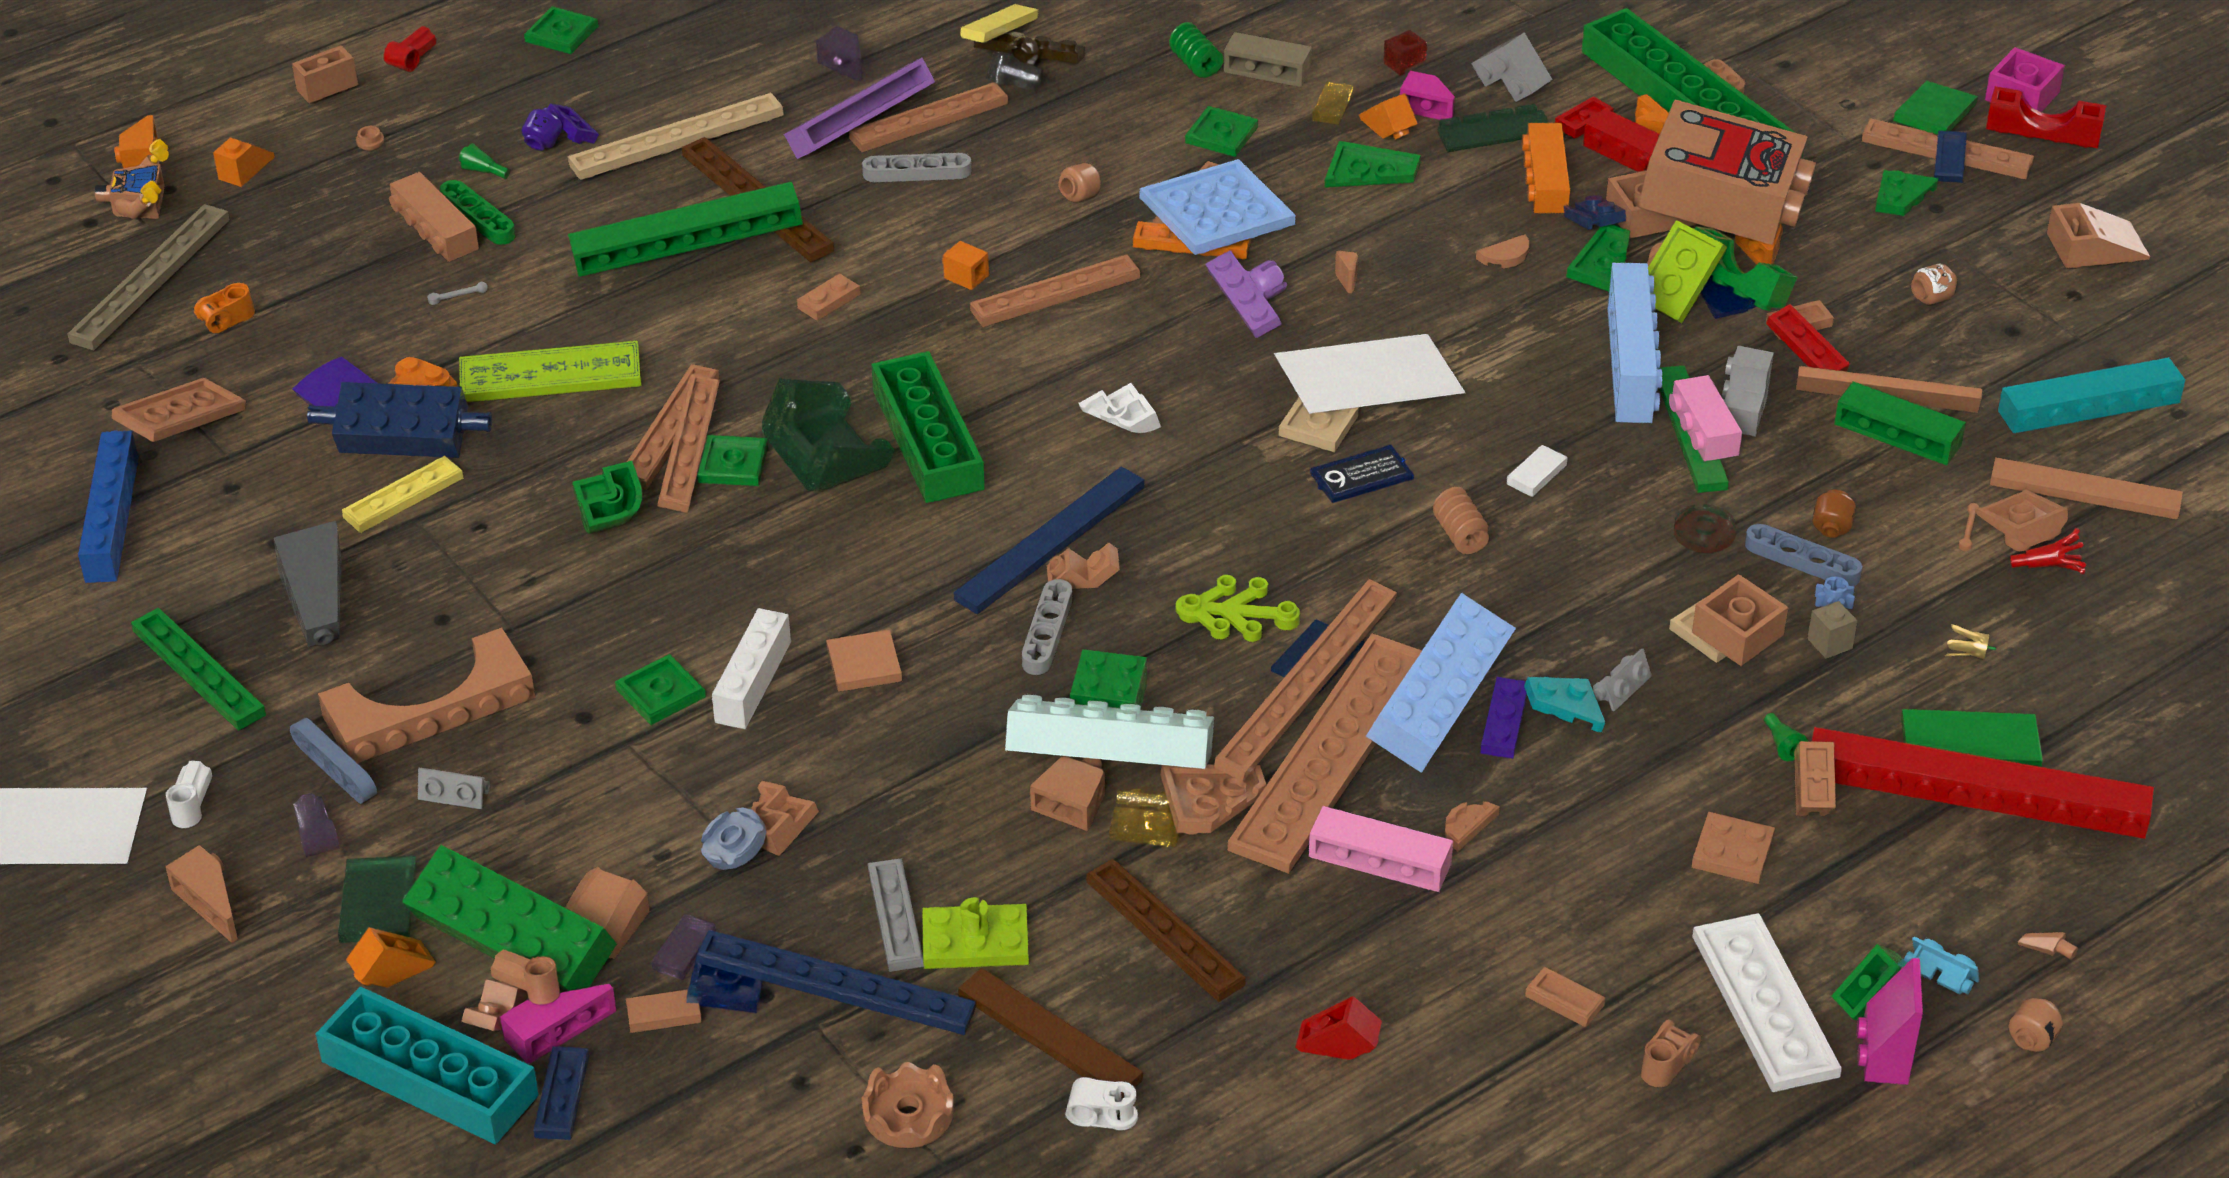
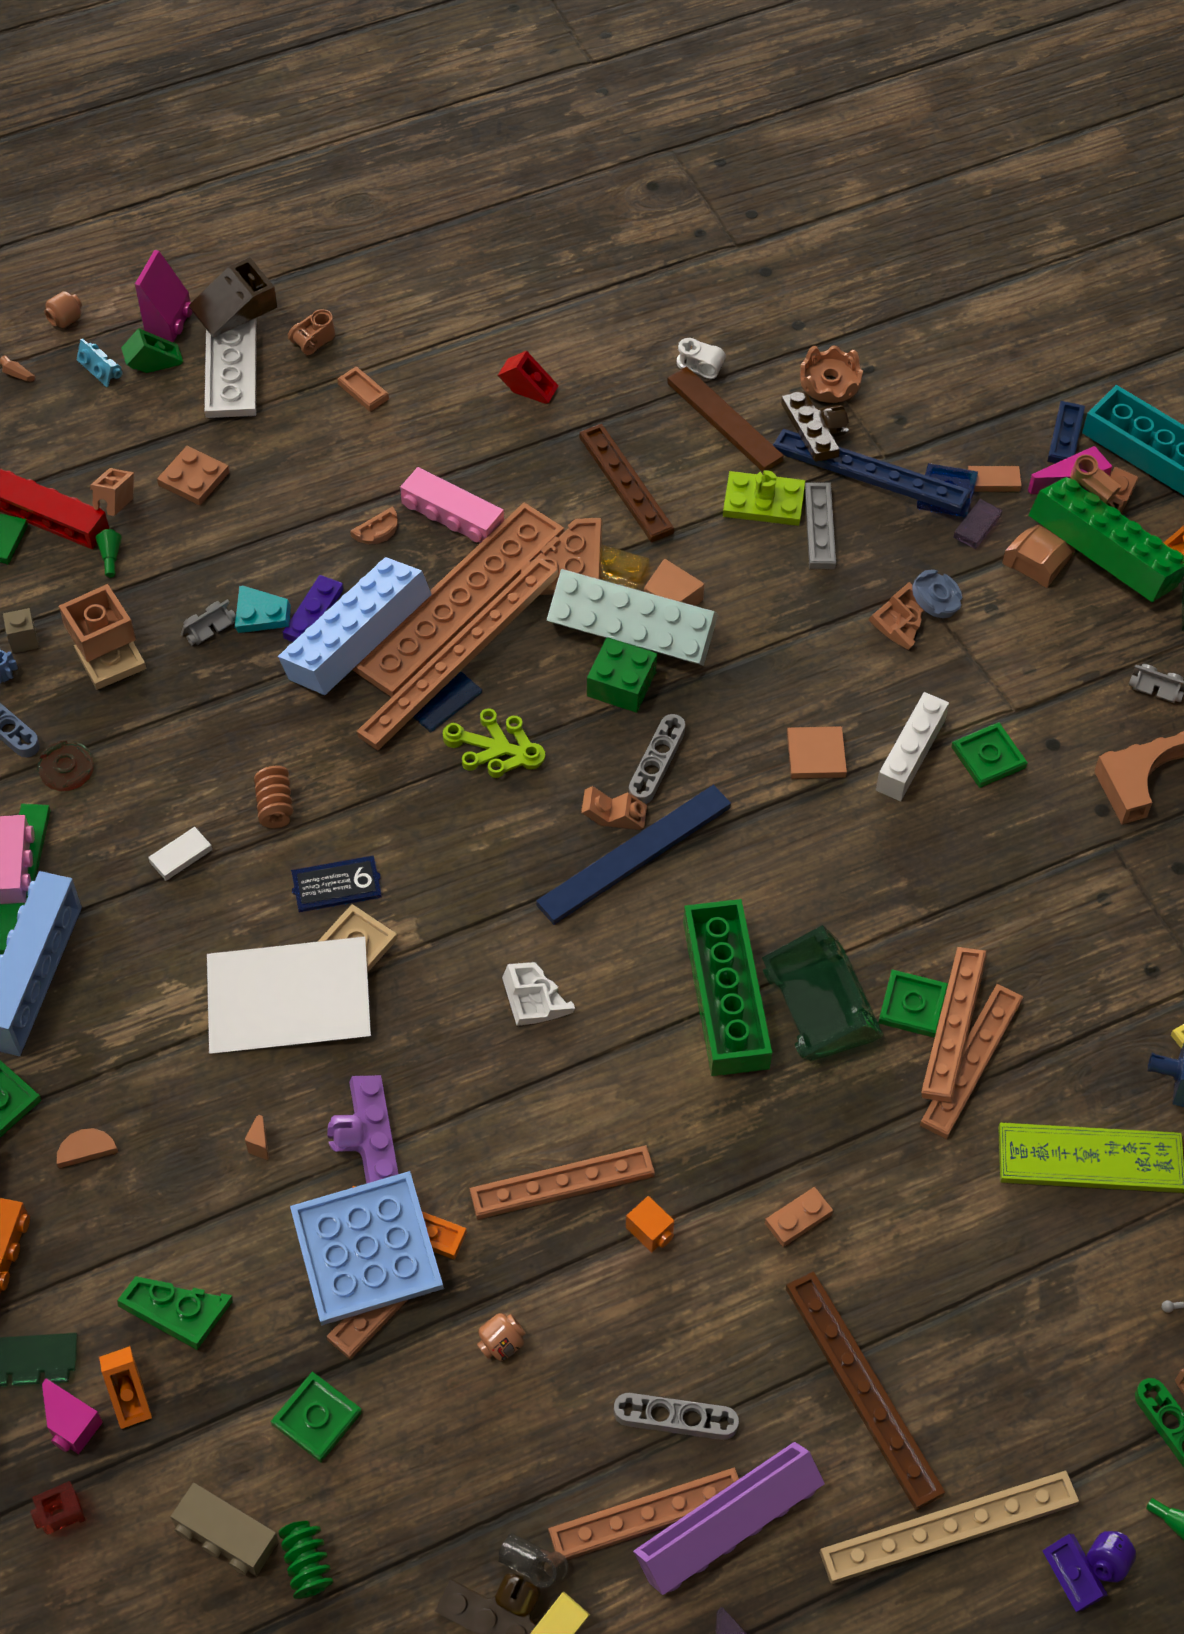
camera: 170 degrees left, 15 degrees up
green brick [568,182,803,277] -> none
green brick [572,461,642,534] -> none
clear yellow tile [1312,82,1353,125] -> none
none -> dark brown slope [189,257,277,338]
none -> dark brown plate [781,391,849,462]

